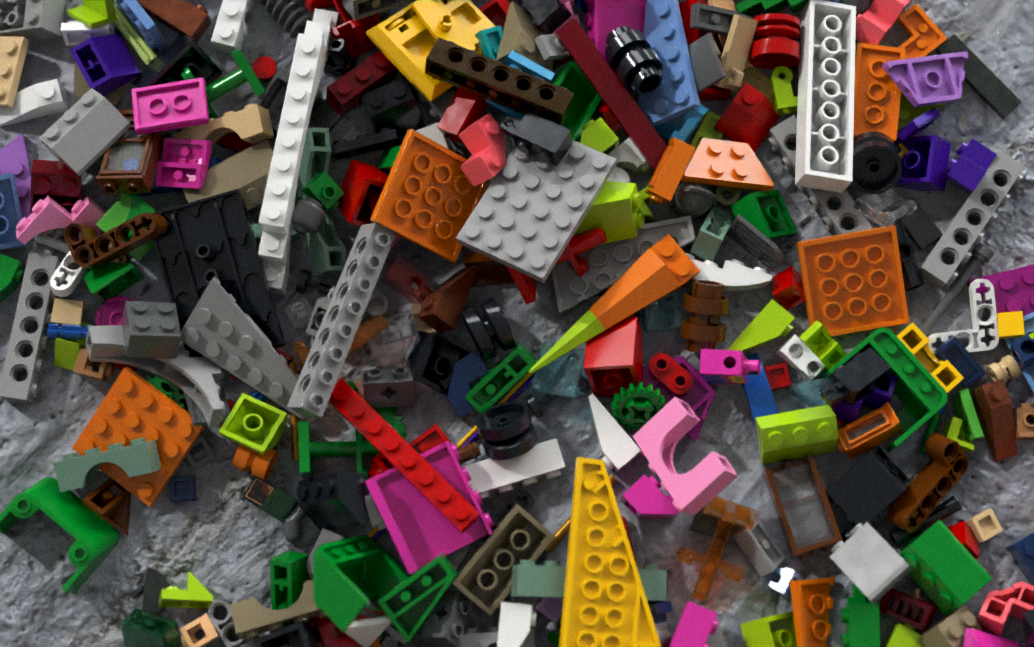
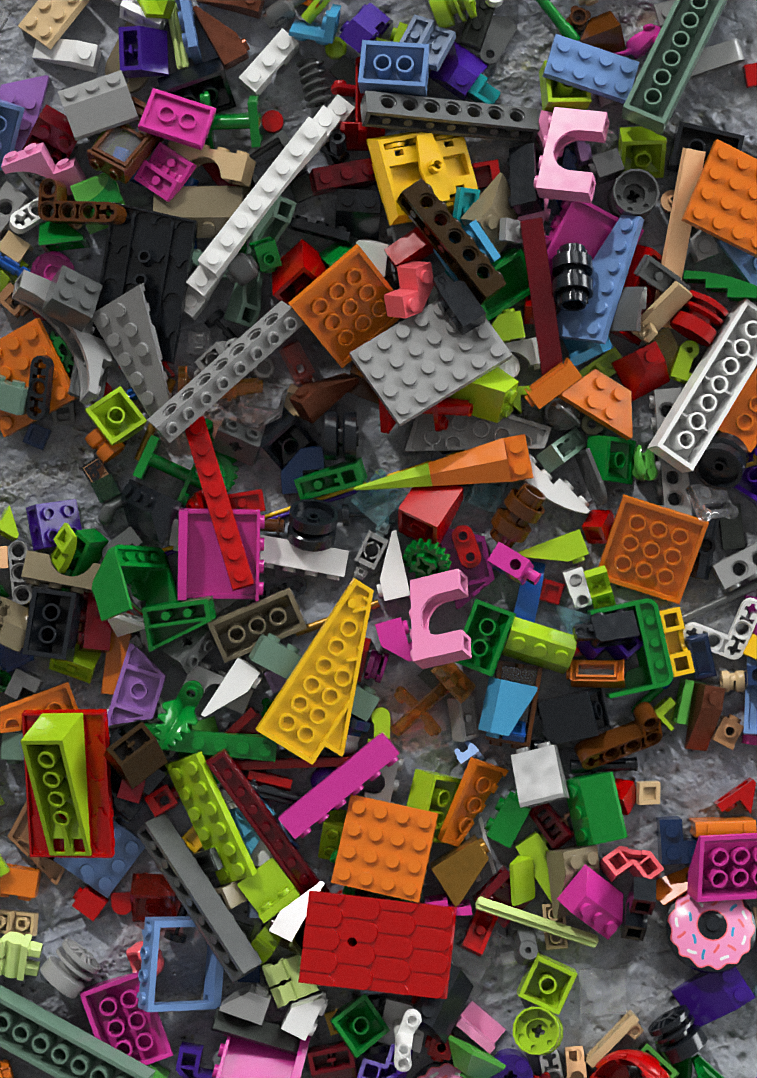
camera: 25 degrees right, 10 degrees up
none -> black beam [26,355,54,420]
none -> dark purple bracket [26,499,82,551]
none -> lime slope [50,523,77,573]
none -> light grey piece [354,521,390,580]
none -> magenta wheel [364,649,389,683]
none -> lime leg [367,706,391,743]
none -> green slope [455,599,516,677]
none -> dark azure slope [478,677,538,739]
none -> blue tile [502,721,526,743]
none -> bright green piece [632,445,658,481]

